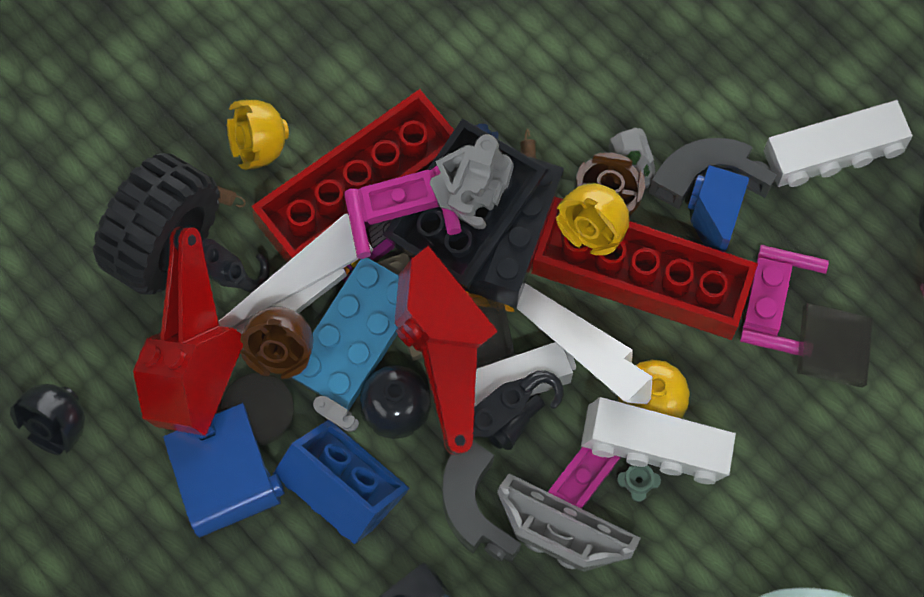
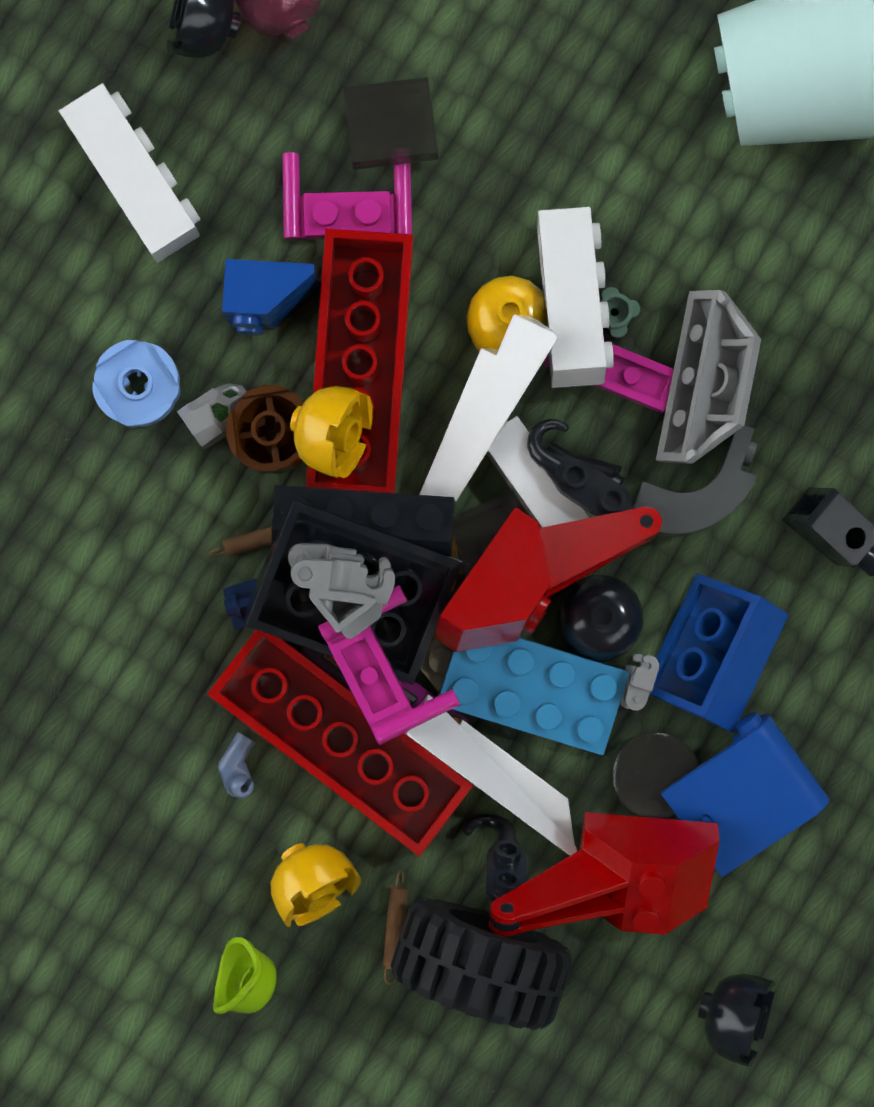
camera: 100 degrees left, 15 degrees up
reddish brown cylinder [240,307,313,379] -> none
dark grey arch [649,138,777,209] -> none
none -> light blue plate [92,340,181,428]
none -> lime helmet [213,937,277,1014]
none -> sand blue arm [218,731,256,799]

